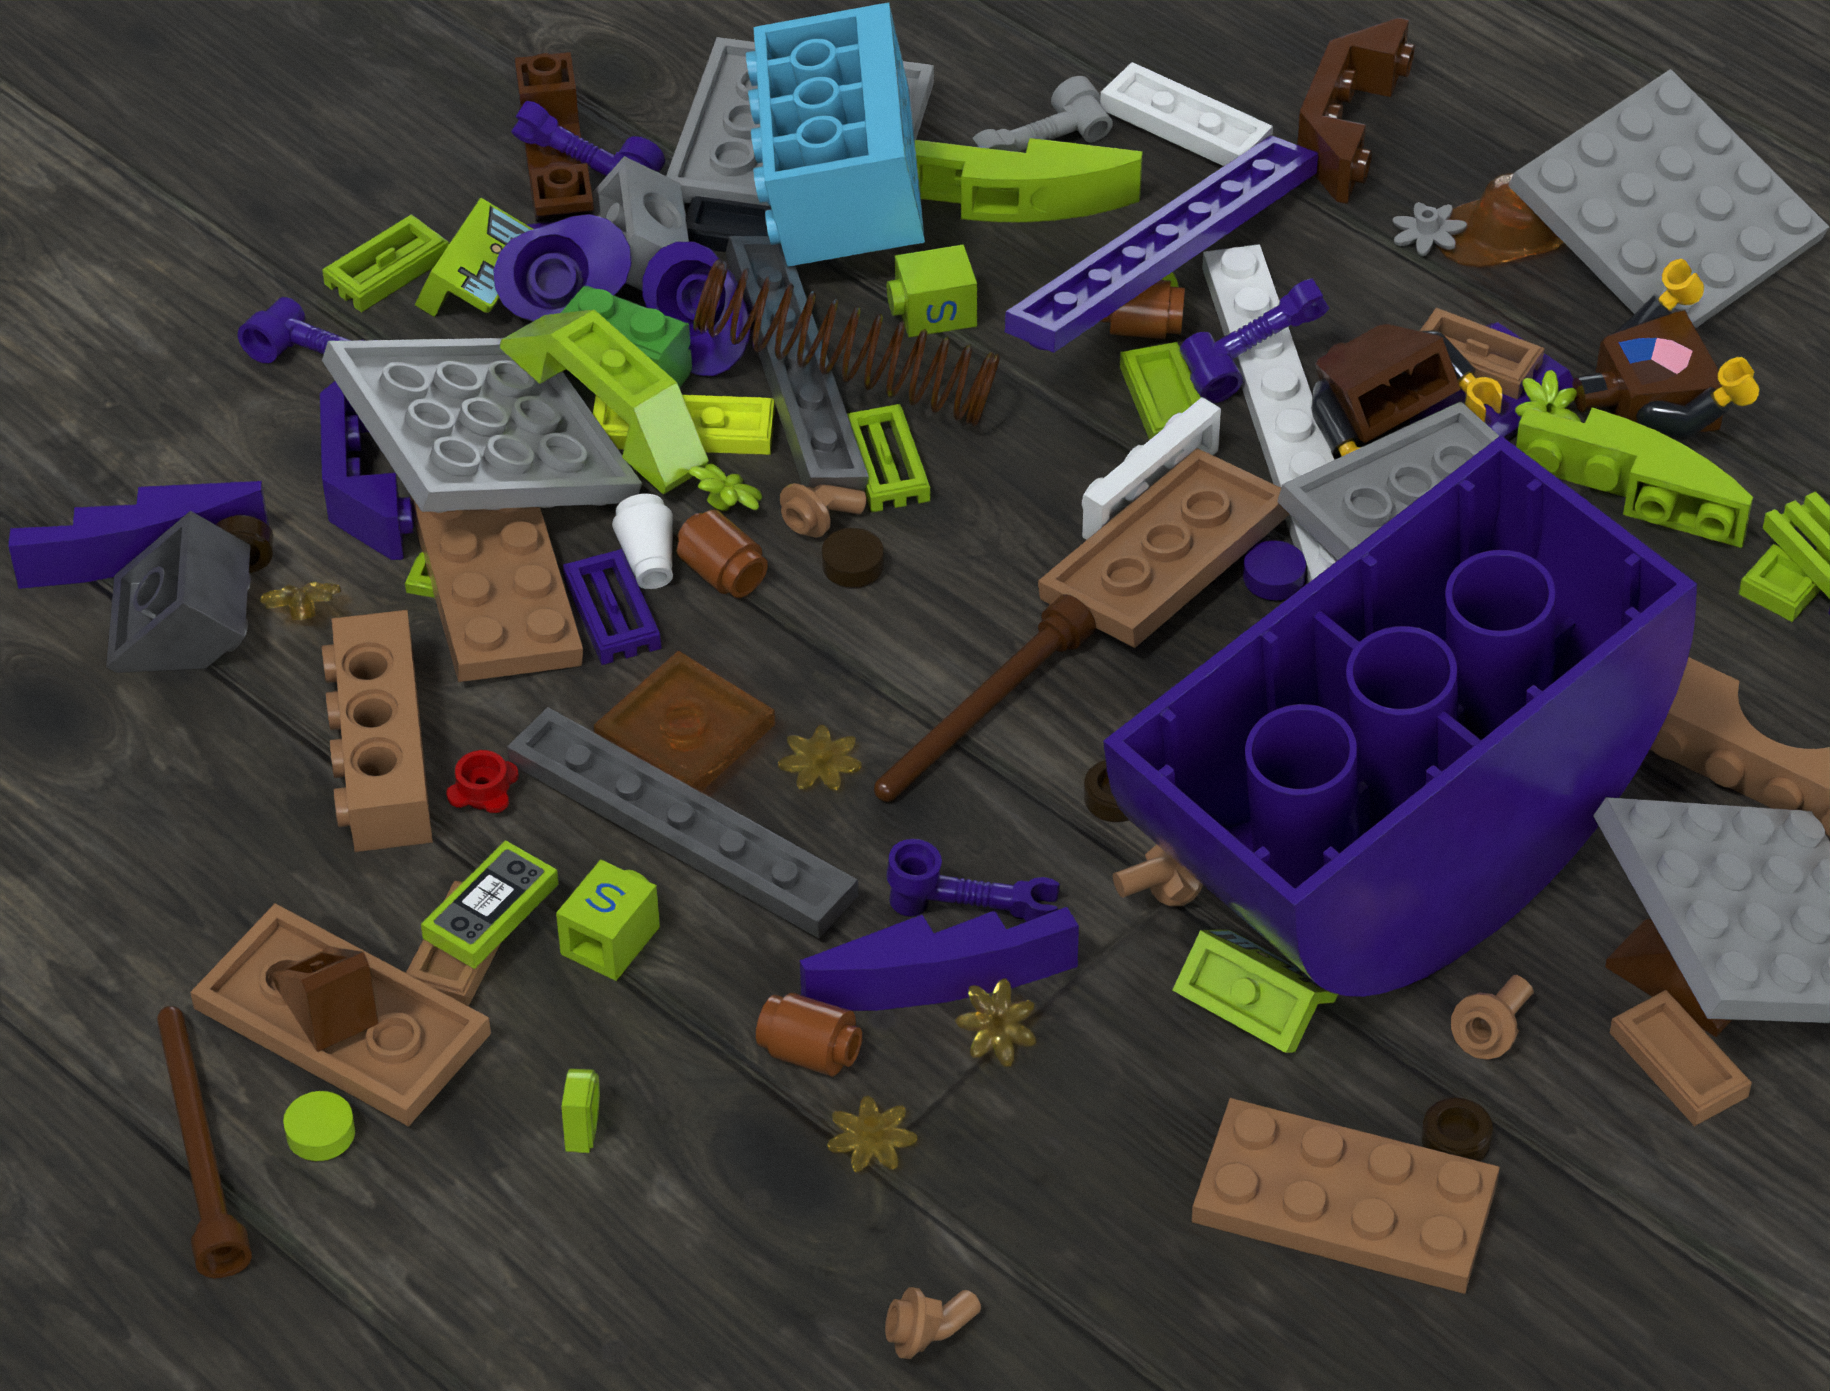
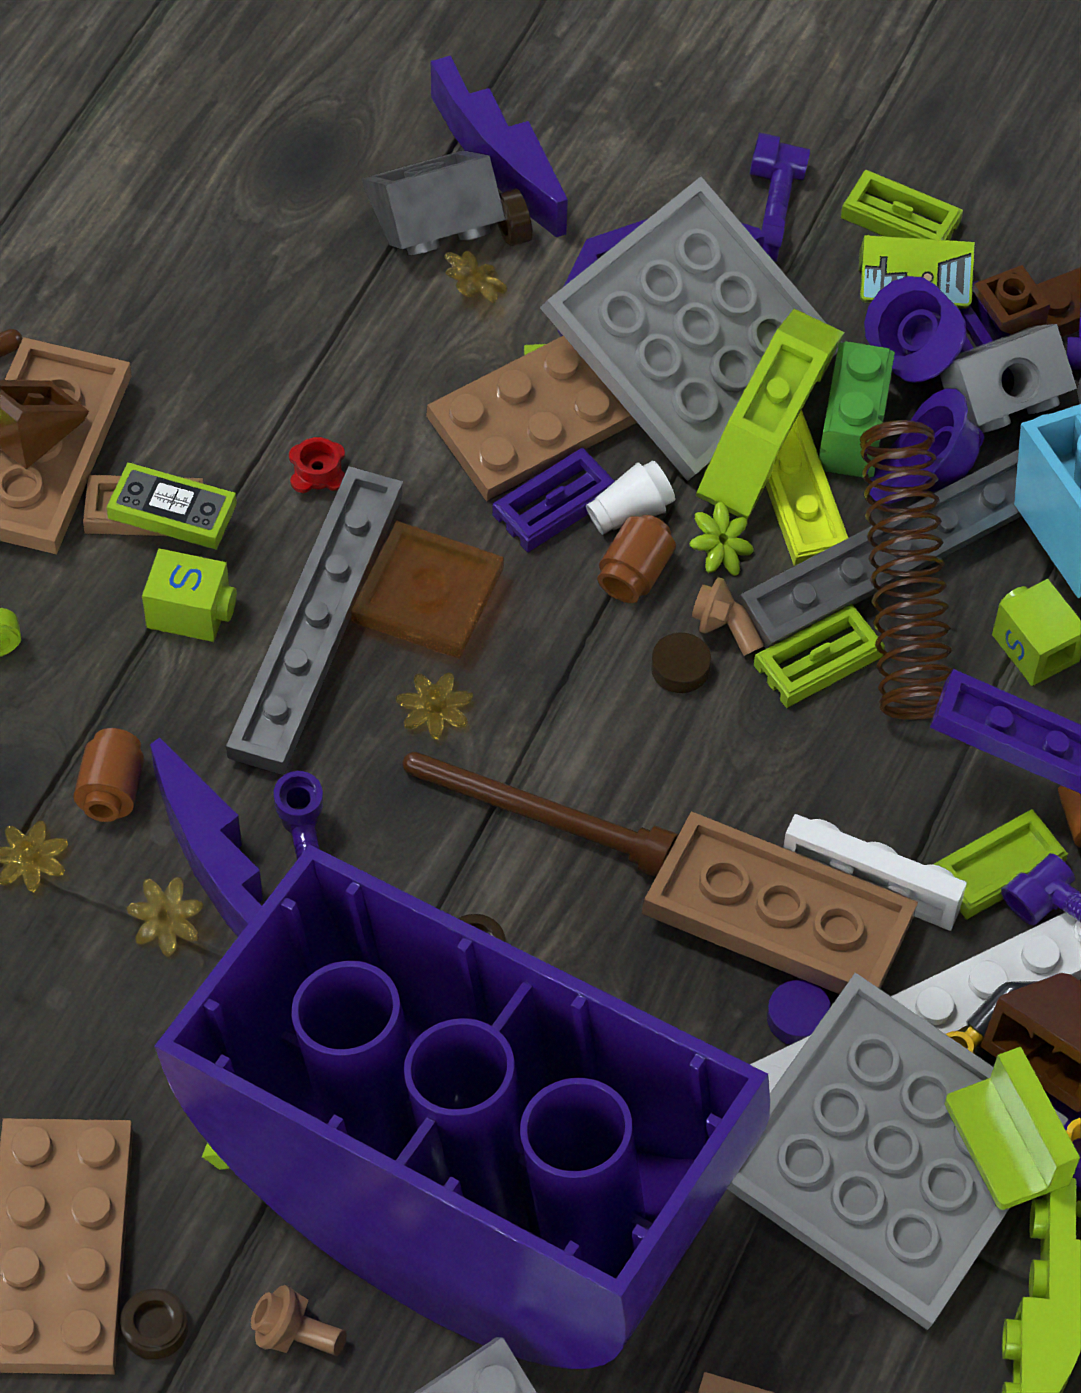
camera: 70 degrees right, 10 degrees up
medium nougat brick [322,610,433,852] -> none
none -> lime panel [944,1047,1080,1210]

